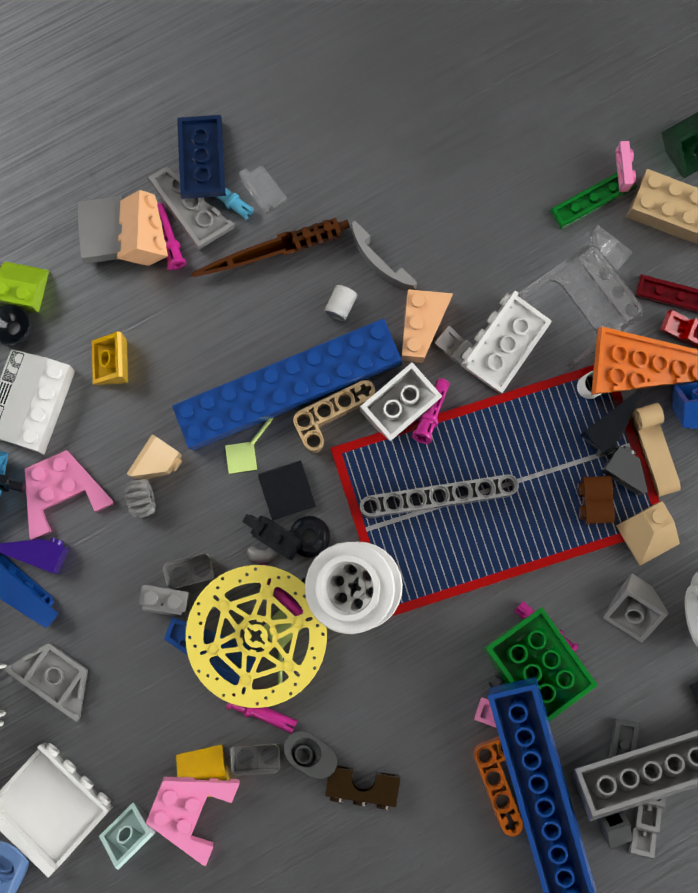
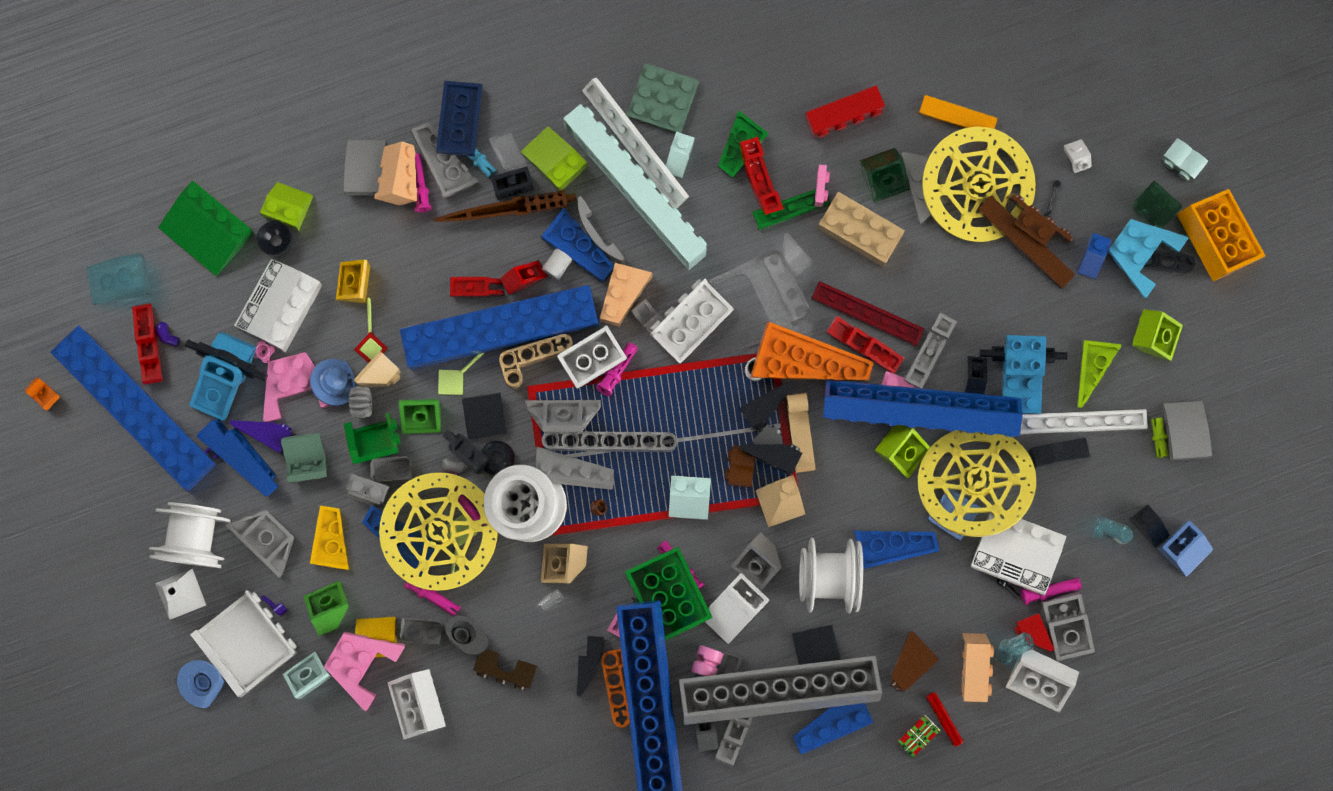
camera: 10 degrees right, 0 degrees up
none -> bright pink plate [254,341,275,363]
none -> dark purple hand [261,595,288,616]
none -> sand green bracket [281,433,327,483]
none -> bright green slope [304,580,349,636]
none -> medium blue hat [310,359,357,406]
none -> yellow wing [310,505,349,570]
none -> green panel [344,413,401,464]
none -> piece [354,297,388,363]
none -> white slope [387,669,446,739]
none -> bright green slope [399,399,441,434]
none -> red hinge [450,277,504,297]
none -> black brick [490,166,534,200]
none -> red slope [500,260,548,295]
none -> lime slope [520,126,588,191]
none -> light grey wing [525,400,601,432]
none -> light grey wing [535,447,614,490]
none -> clear pin [538,588,564,612]
none -> blue wing [541,208,614,283]
none -> tan slope [541,544,588,583]
none -> light aqua brick [563,104,707,271]
none -> black slope [577,636,604,696]
none -> white plate [582,77,689,209]
none -> reddish brown hinge [590,499,607,516]
none -> sand green plate [626,63,699,134]
none -> light aqua slope [666,132,695,178]
none -> light aqua slope [669,476,711,520]
none -> bright pink wheel [691,645,724,676]
none -> white slope [705,573,770,644]
none -> green wing [718,110,769,179]
none -> black slope [738,444,802,476]
none -> red slope [740,137,783,215]
none -> red brick [804,85,885,138]

